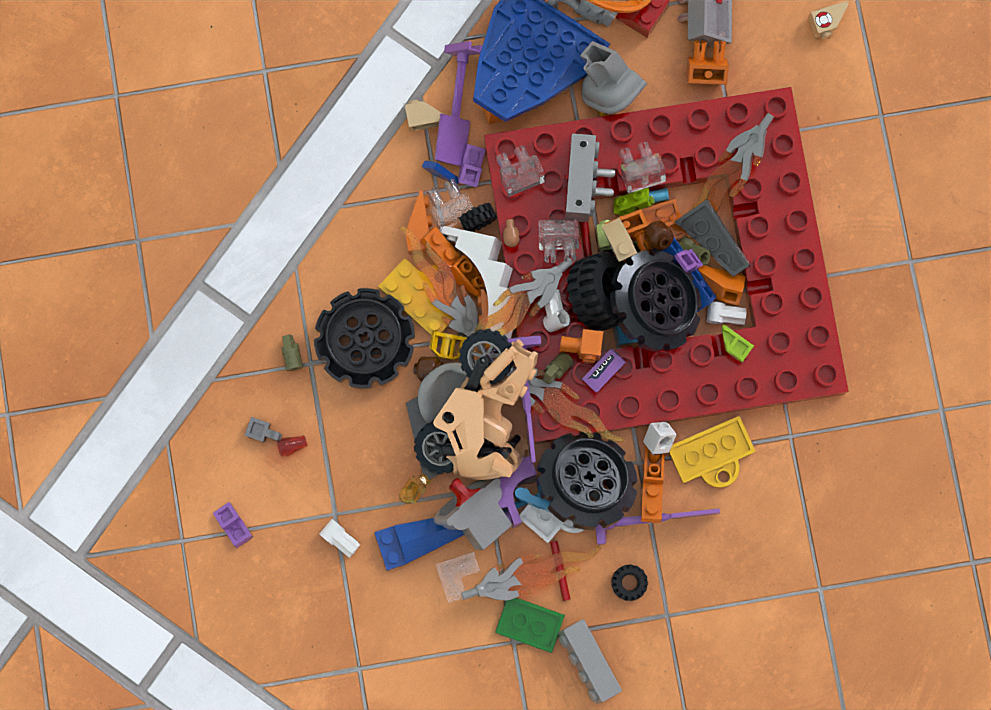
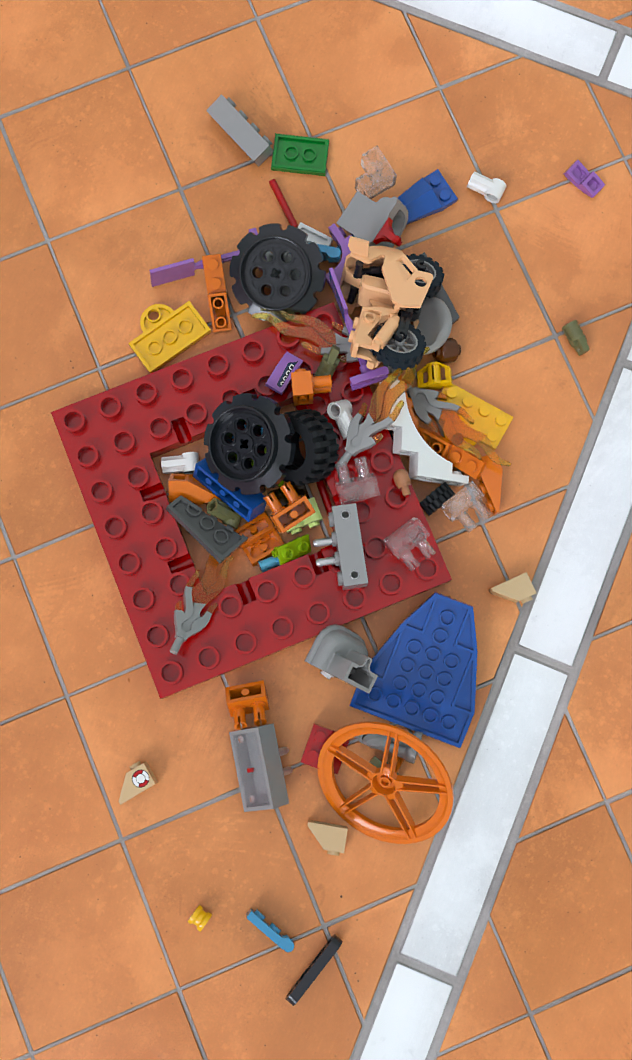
camera: 165 degrees right, 0 degrees up
flat silver plate [245,417,282,442] -> none
clear red cone [277,435,307,457] -> none
black piece [314,288,415,389] -> none
clear yellow hips [399,473,431,504] -> none
blue tile [422,161,459,185] -> none
medium lavender piece [435,41,483,166] -> none
medium lavender slope [458,143,486,187] -> none
piece [461,546,601,600] -> none
tan slope [601,218,637,262] -> none
black tyre [611,564,648,601] -> none
clear brick [618,142,666,194] -> none
white brick [643,422,677,454] -> none
reddish brown head [644,221,674,250] -> none
medium lavender slope [674,249,703,273] -> none
lime tile [722,325,754,362] -> none

